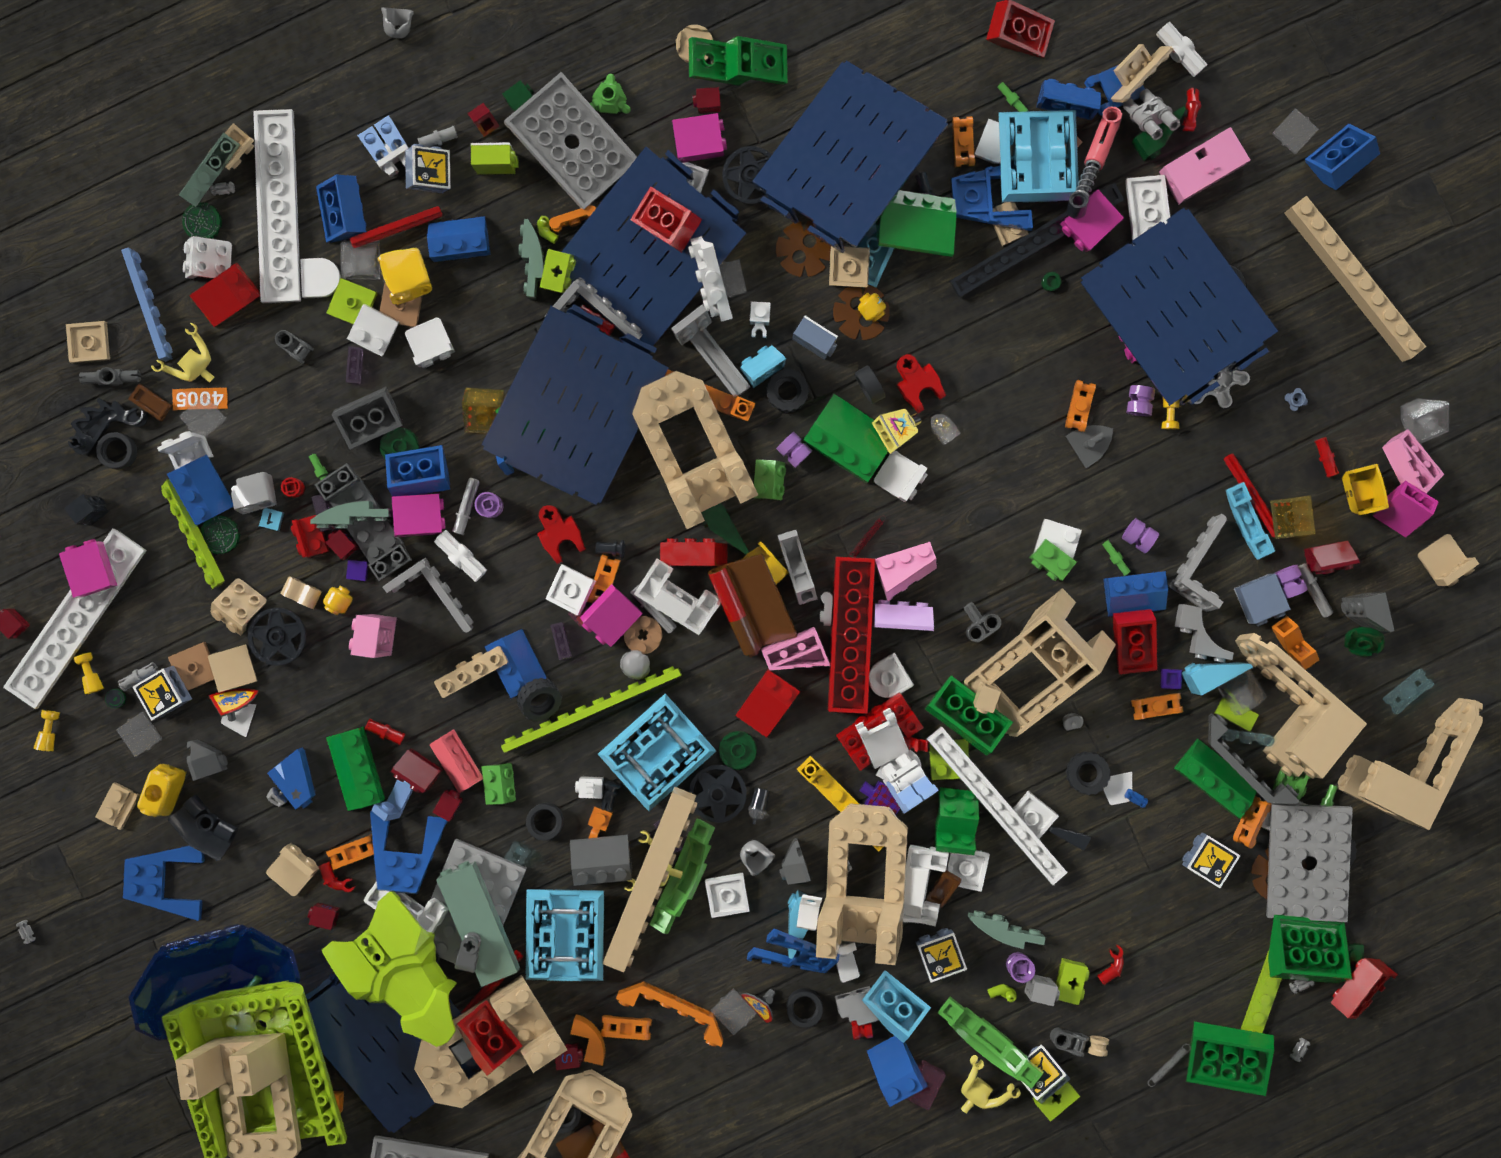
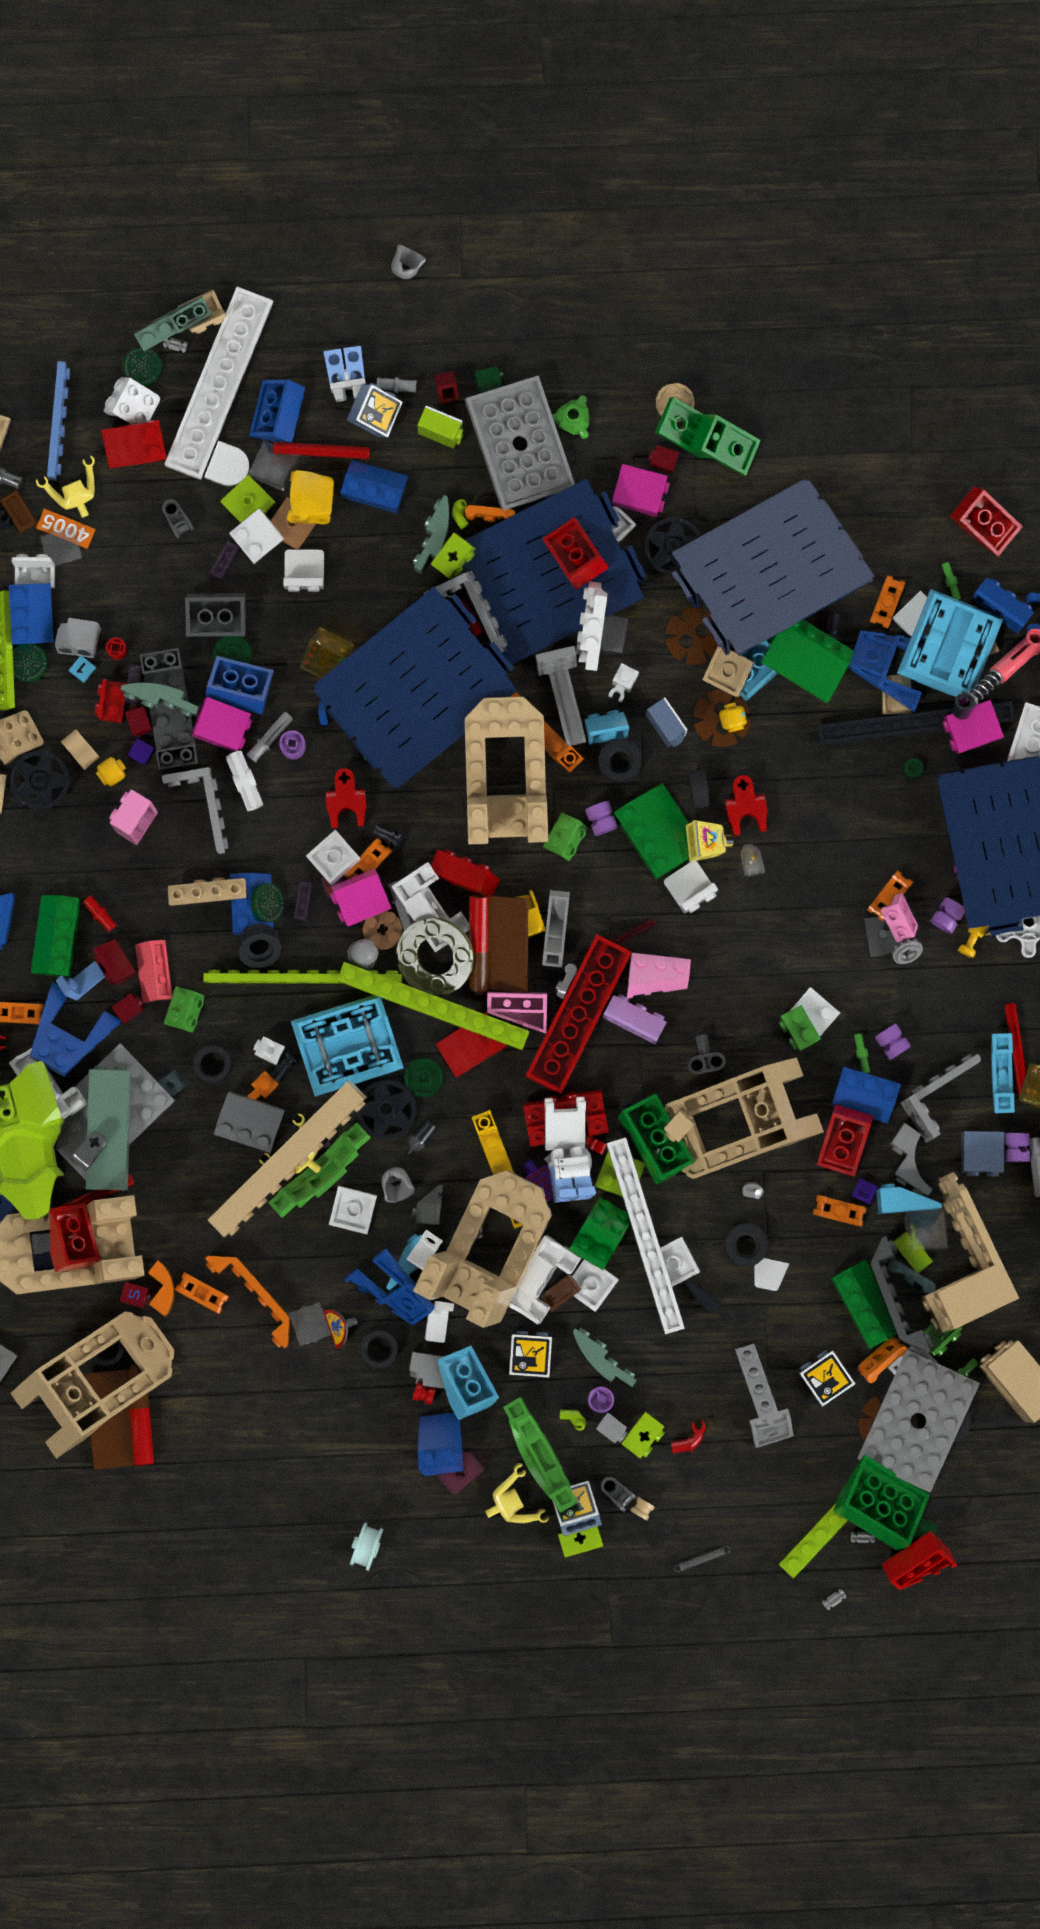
camera: 20 degrees right, 5 degrees down
bright green bar [309,454,328,480] -> none
medium azure piece [526,889,604,981] -> none
dark green slope [701,502,749,554] -> none
white tile [869,652,914,698] -> none
blue piece [1124,789,1148,808] -> none
green slope [1186,1021,1274,1096] -> none
orange brick [1272,616,1319,670] -> none
none -> dark green tile [250,883,284,923]
none -> lime plate [337,962,529,1051]
none -> plate [396,917,474,995]
none -> light grey bracket [735,1344,794,1448]
none -> bright pink bracket [881,893,918,942]
none -> light grey gear [892,939,923,964]

